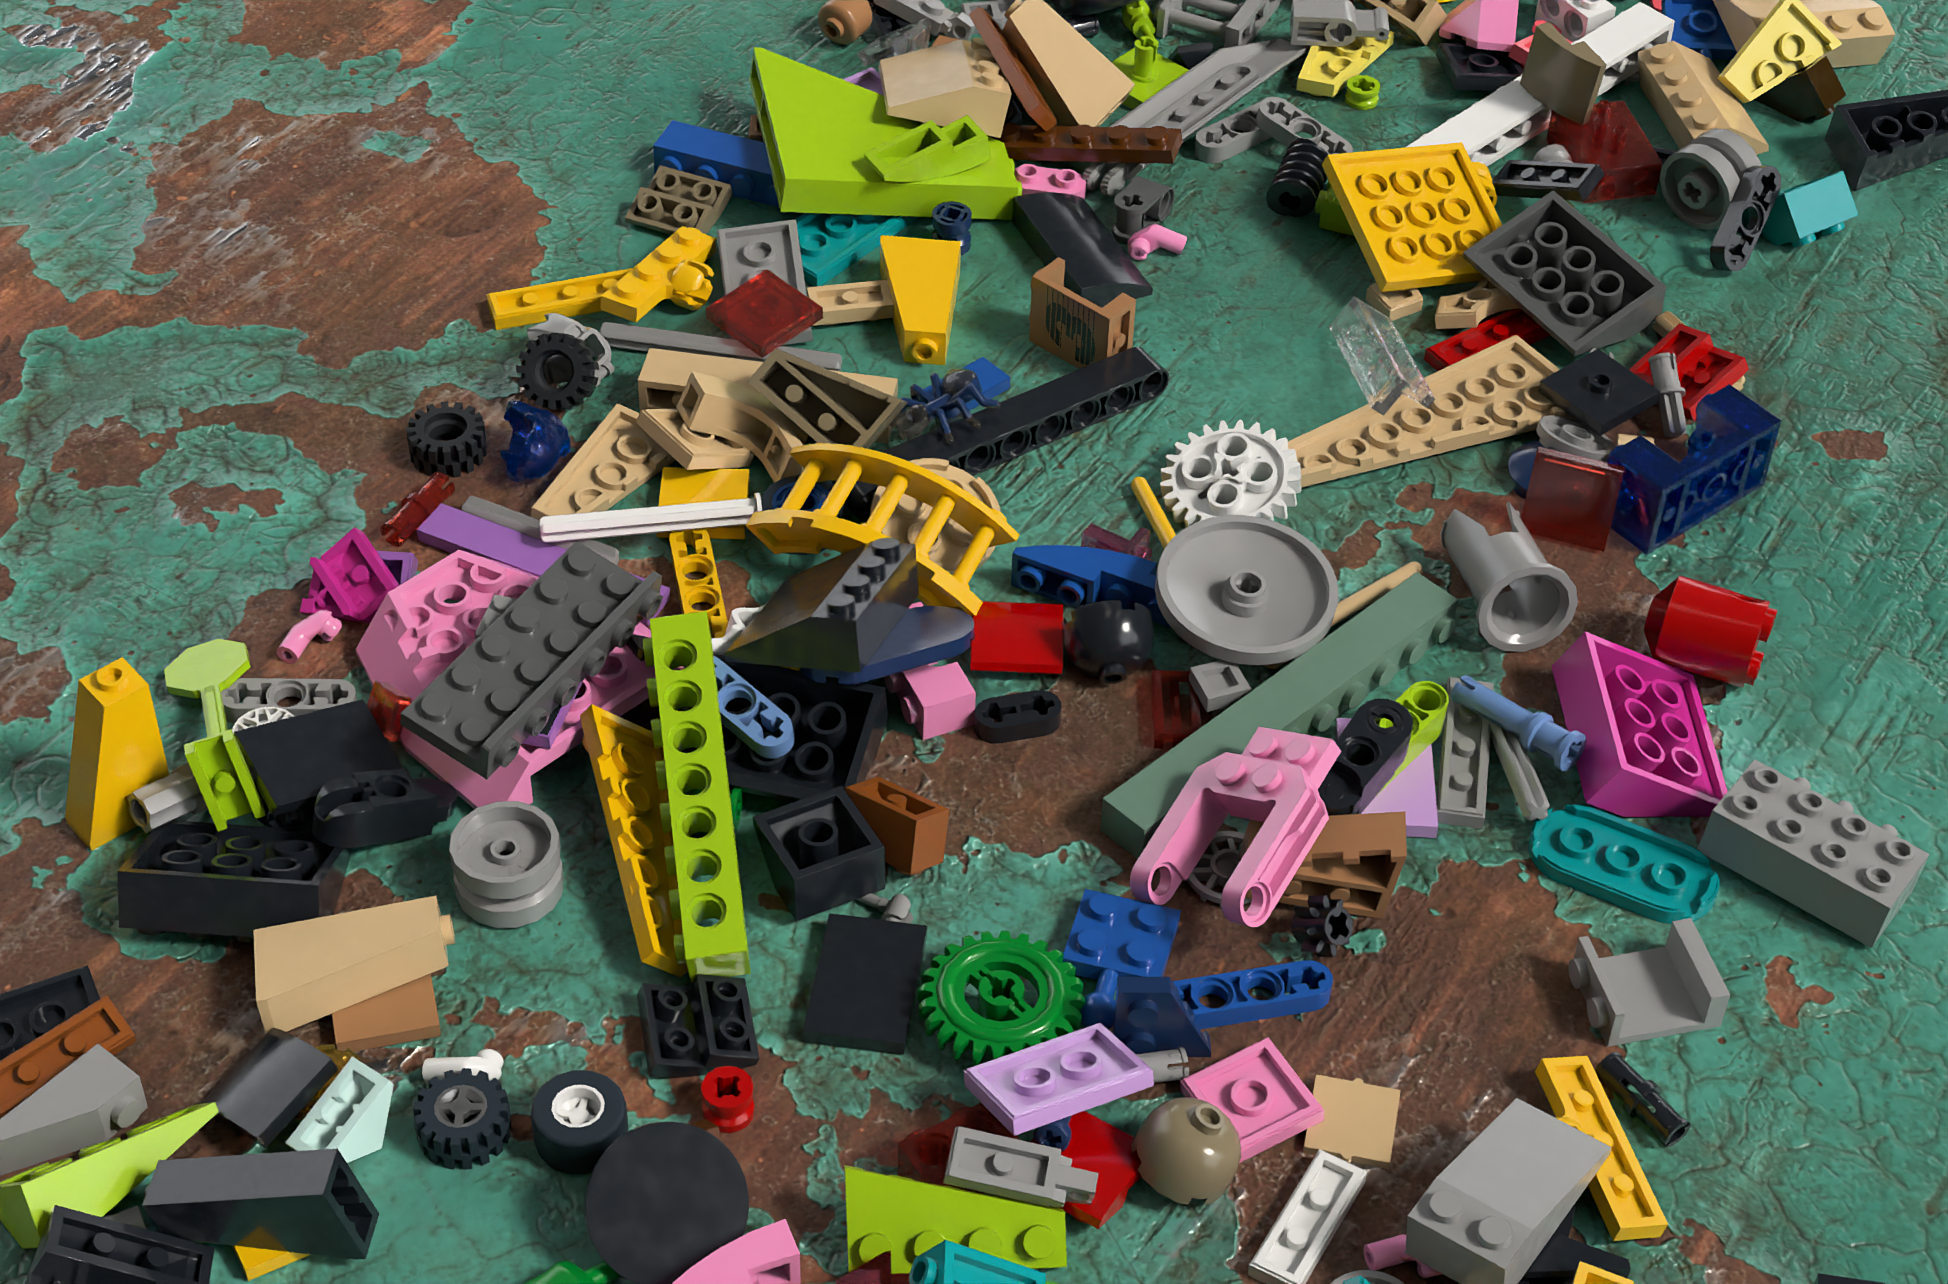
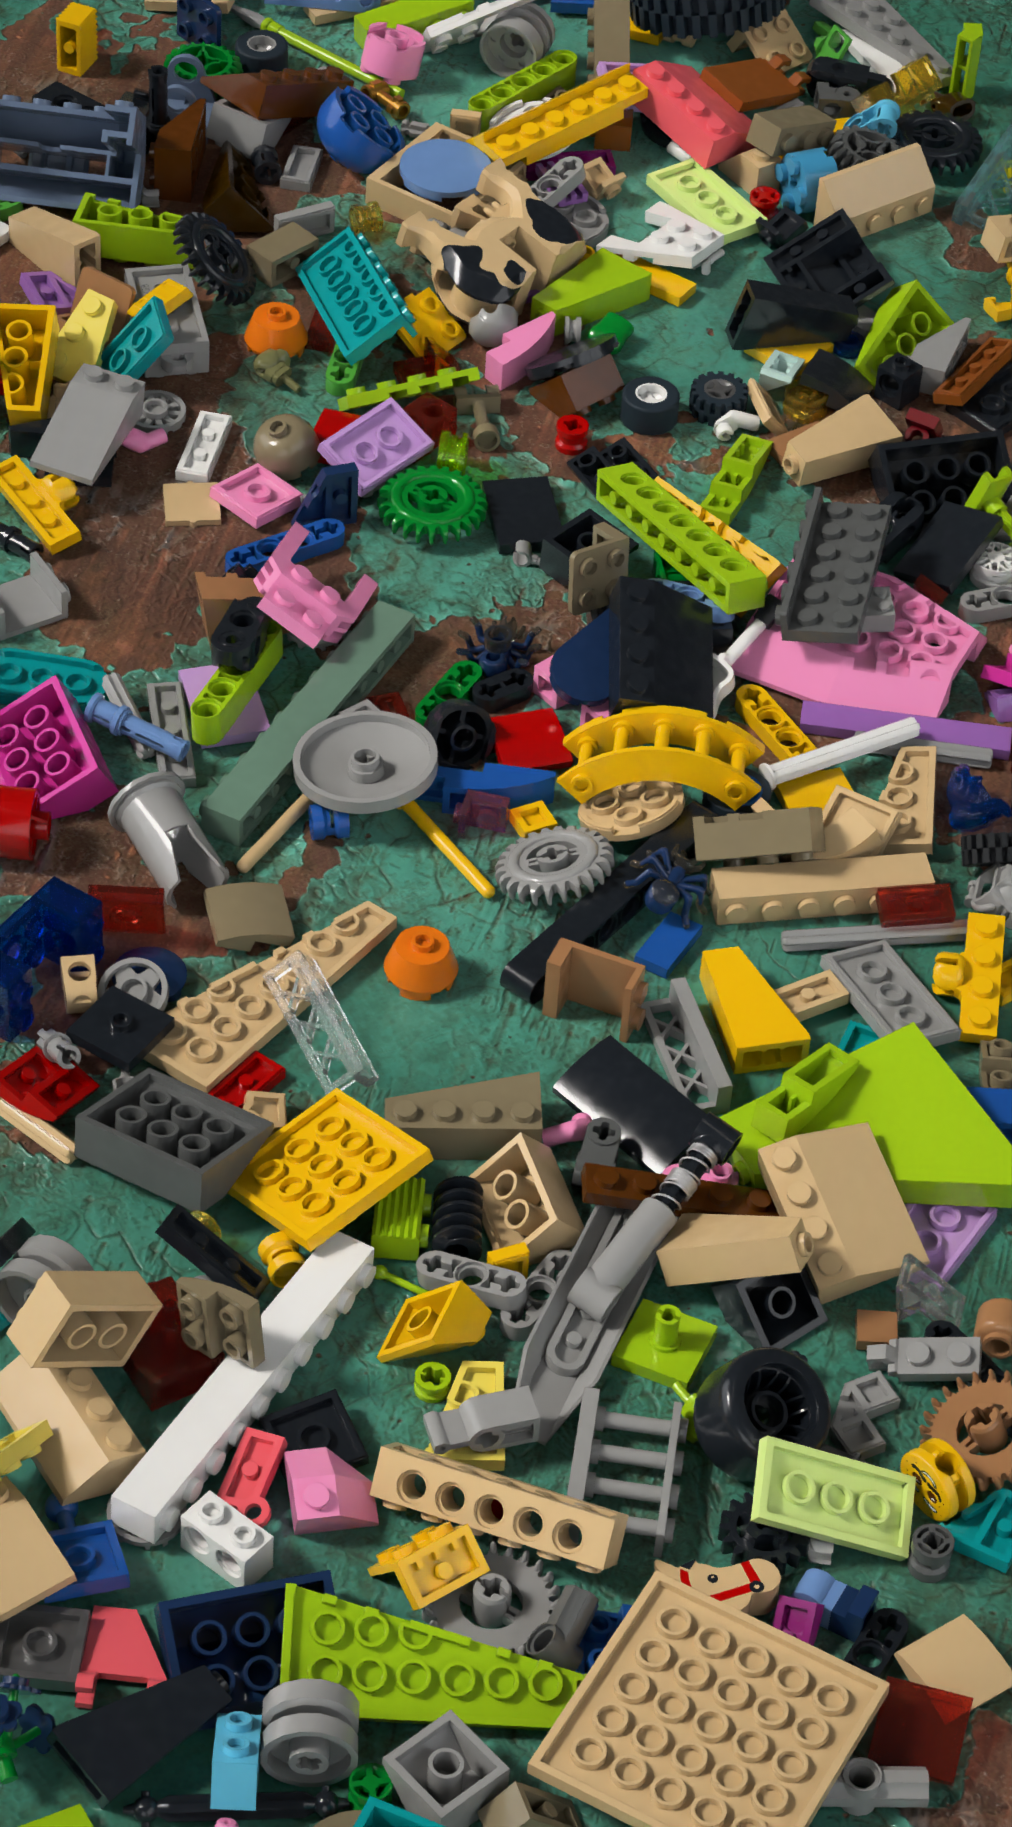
camera: 160 degrees right, 0 degrees up
light grey wheel [449,801,564,928] -> none
clear red tile [706,269,823,358] -> none
dark orange slope [845,776,949,875] -> none
dark blue wheel [931,201,972,256] -> none
light grey hinge [944,1126,1099,1207] -> none
dark orange tile [968,6,1057,132] -> none
blue plate [1063,889,1181,1030] -> none
white gear [1160,420,1302,528] -> none
black slope [1167,42,1213,70] -> none
none -> tan brick [6,1271,163,1368]
none -> dark tan slope [203,882,295,952]
none -> yellow slope [376,1280,492,1363]
none -> orange cone [384,926,459,1001]
none -> dark tan wedge [384,1071,543,1160]
none -> green beam [415,660,482,727]
none -> clear neon green wheel [437,430,469,476]
none -> dark tan bar [452,384,501,452]
none -> animal [456,616,542,678]
none -> tan slope [469,1132,584,1265]
none -> yellow tile [487,1242,530,1279]
none -> light grey gear [495,826,615,906]
none -> yellow plate [509,800,558,838]
none -> light grey piece [567,1112,743,1323]
none -> dark tan bracket [568,522,630,616]
none -> light grey fence [641,977,733,1114]
none -> lime slope [700,433,773,526]
none -> tan tile [747,378,788,436]
none -> black brick [874,352,923,411]
none -> clear red plate [875,883,956,928]
none -> dark red tile [904,407,943,441]

